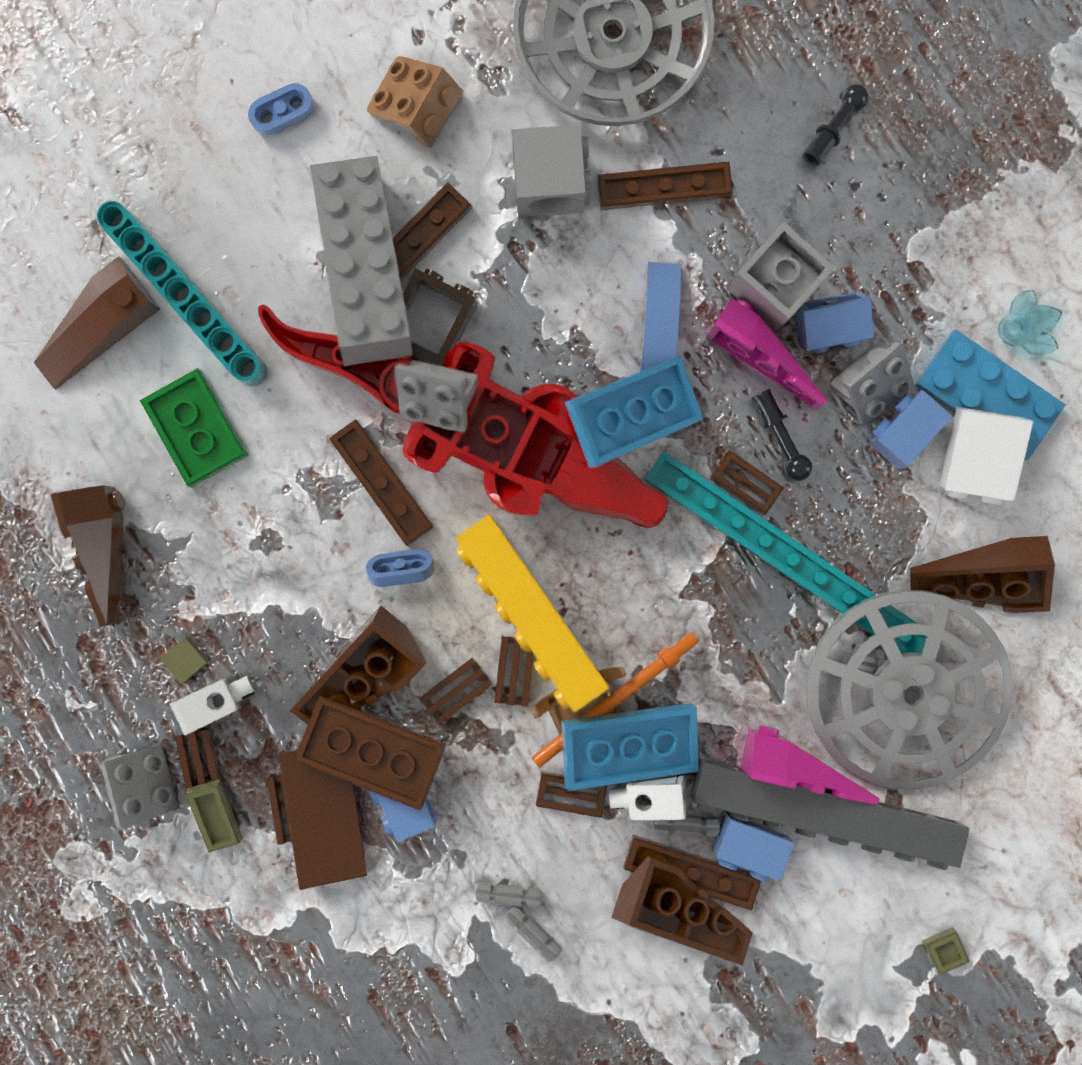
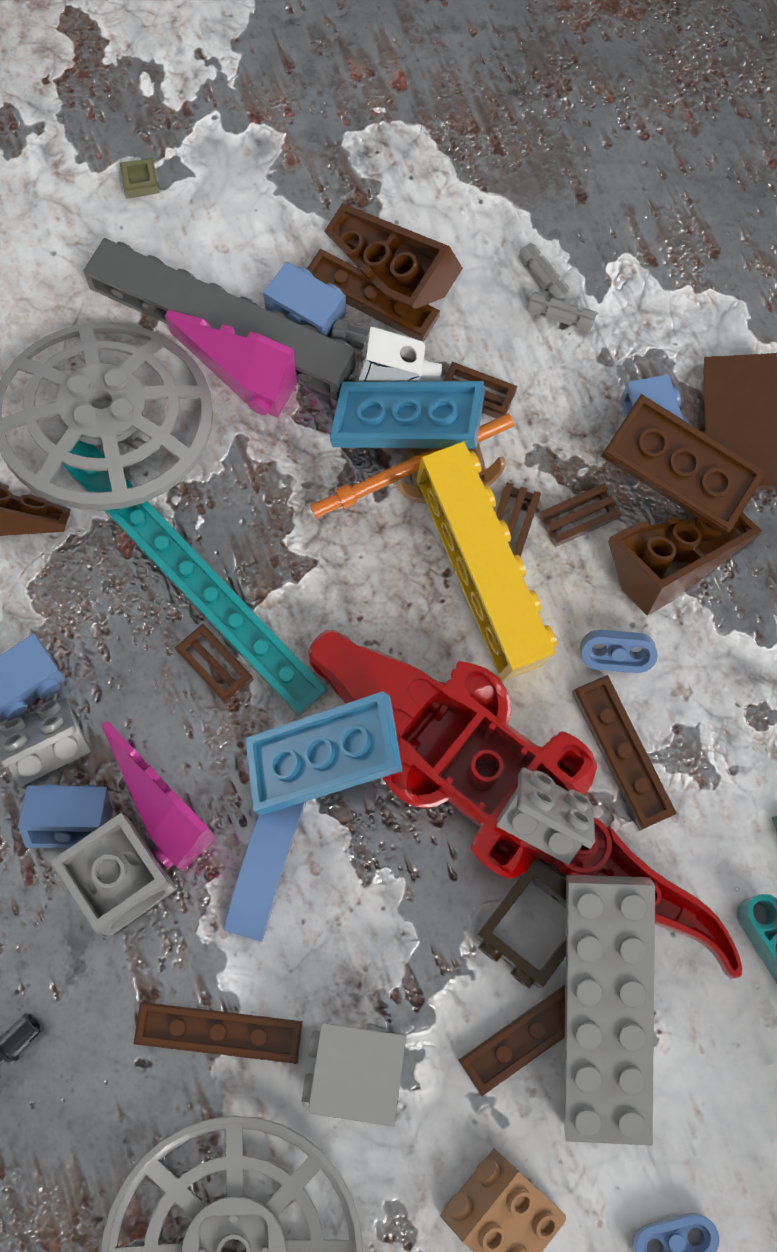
camera: 175 degrees left, 15 degrees down
black pin [751,389,812,481] -> none

